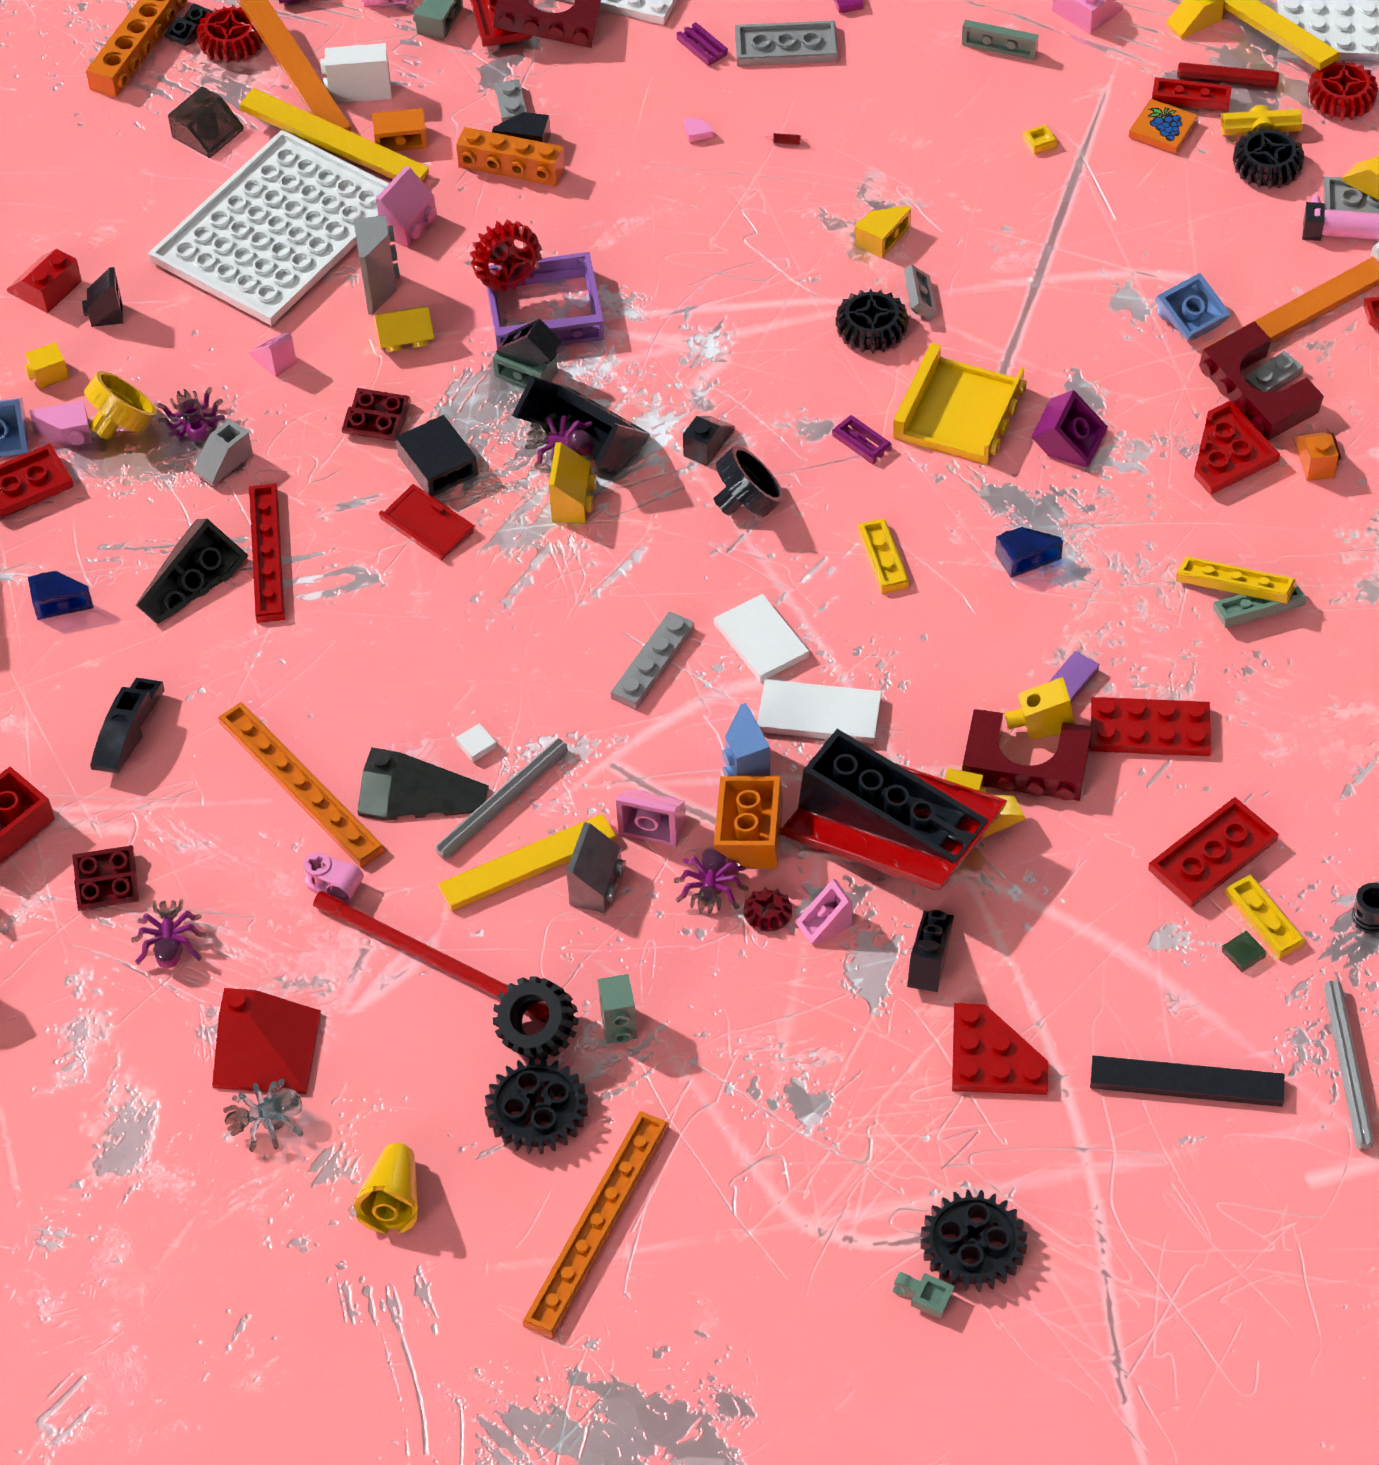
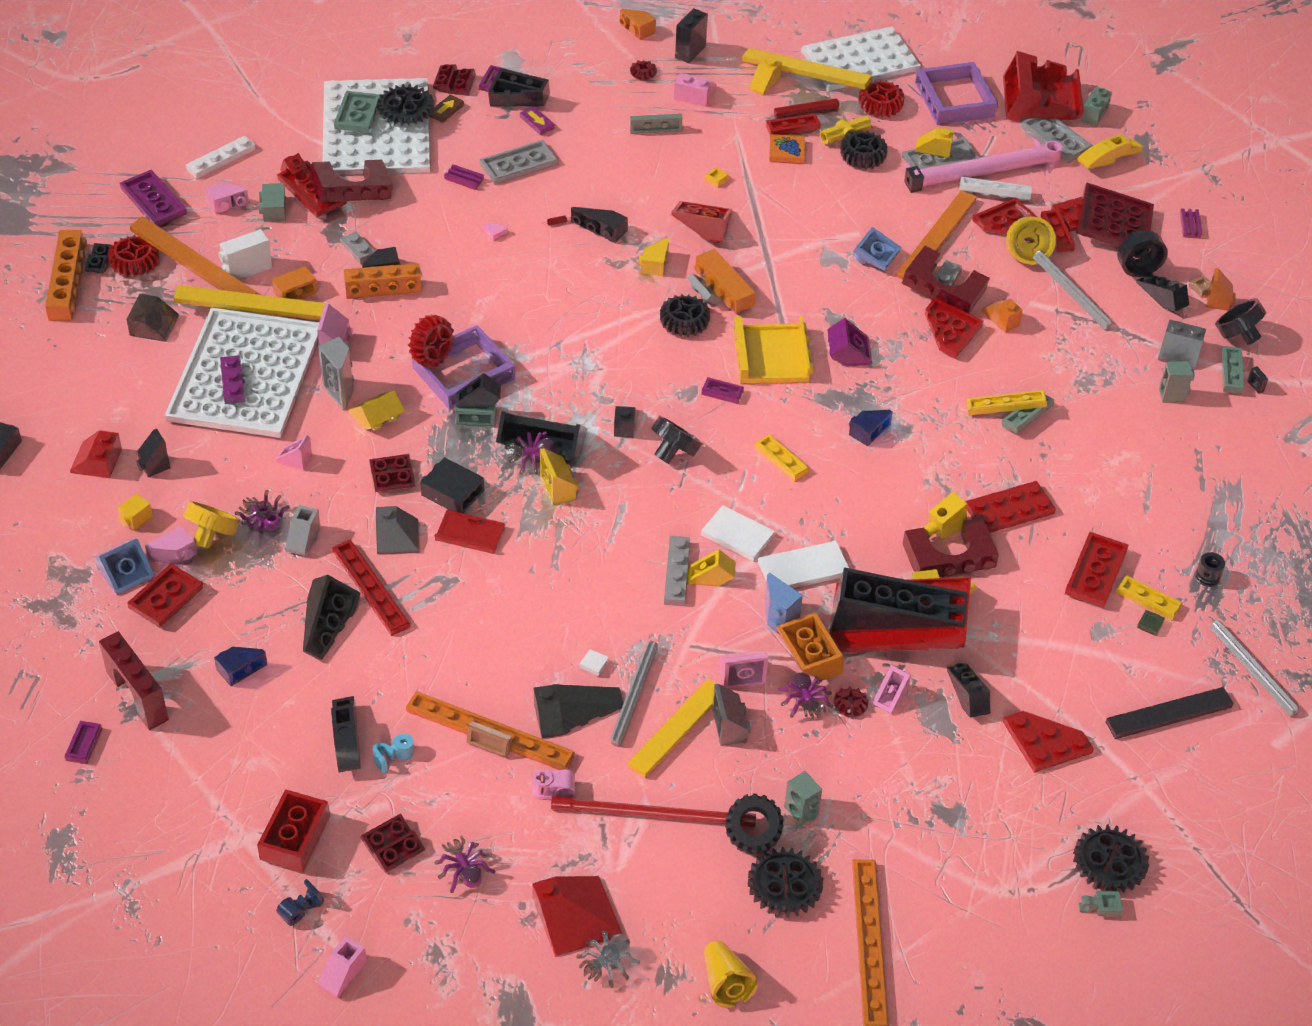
camera: 30 degrees left, 5 degrees down
medium lavender tile [1049,651,1100,703] -> none
none -> magenta plate [220,355,245,404]
none -> medium azure leg [373,734,414,773]
none -> dark grey slope [376,506,419,554]
none -> nougat tile [466,721,512,758]
none -> black slope [571,207,628,243]
none -> red slope [671,201,732,243]
none -> yellow slope [687,549,736,586]
none -> orange brick [694,249,755,314]

